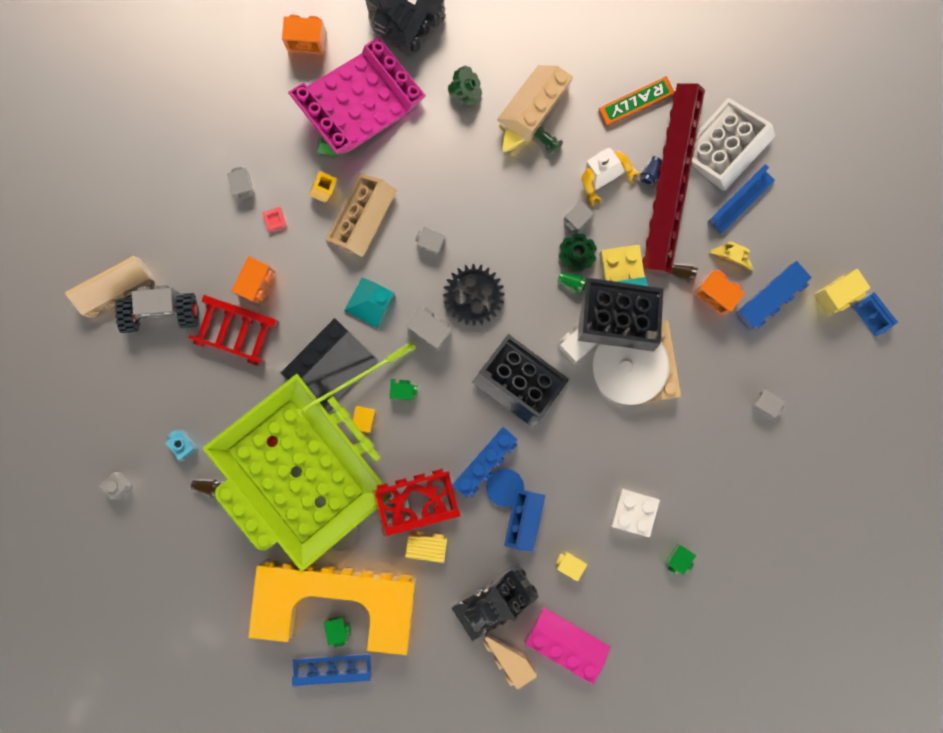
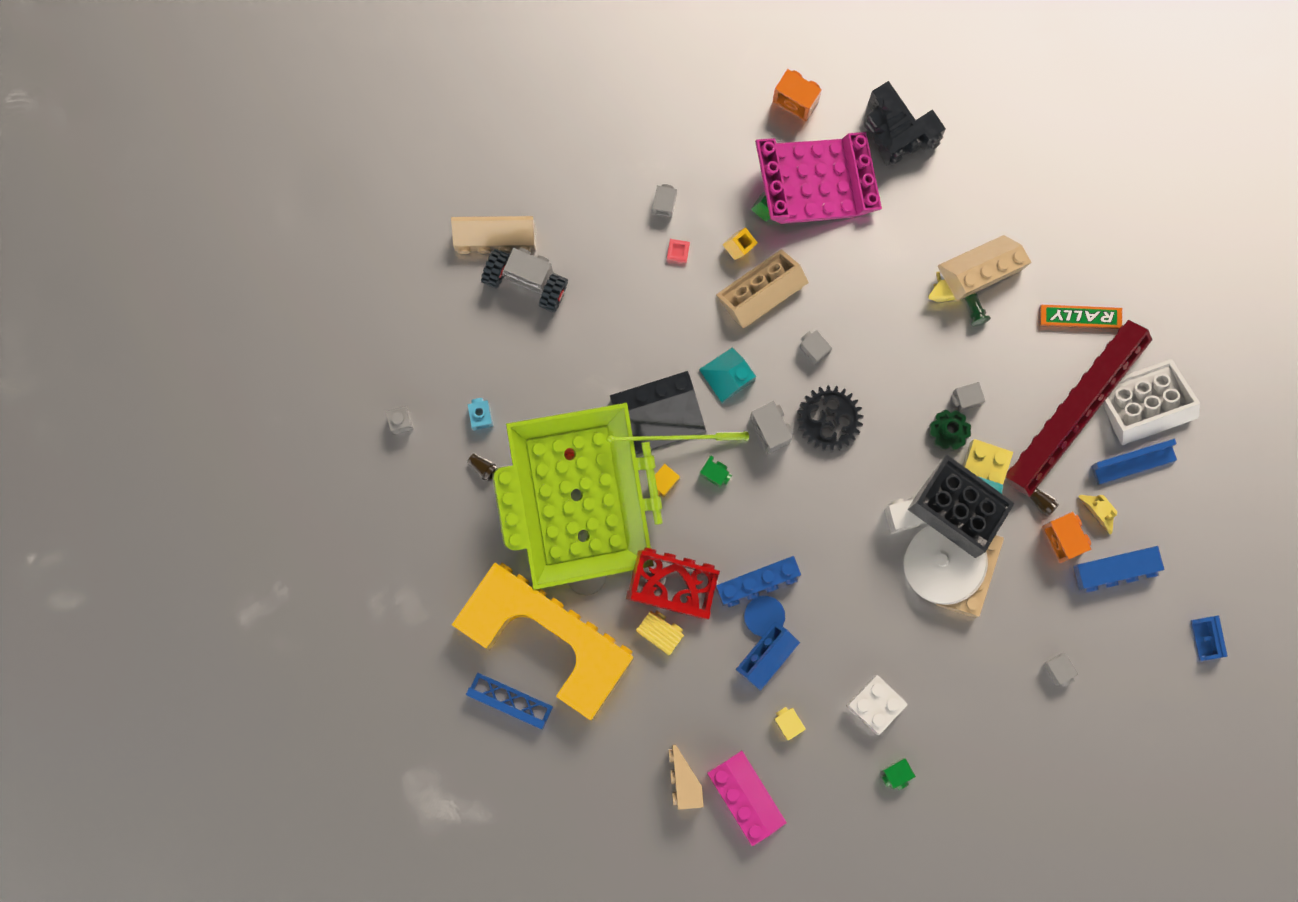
camera: 30 degrees right, 5 degrees down
red fence [188,295,279,366] -> none
orange brick [231,256,276,305] -> none
green brick [323,615,351,647] -> none
dark green plant [448,65,482,106] -> none
black brick [451,564,539,641] -> none
black slope [472,334,569,428] -> none
green cone [557,272,586,294] -> none
torso [581,148,641,207] -> none
dark blue cone [640,156,662,186] -> none
light yellow brick [815,269,870,313] -> none

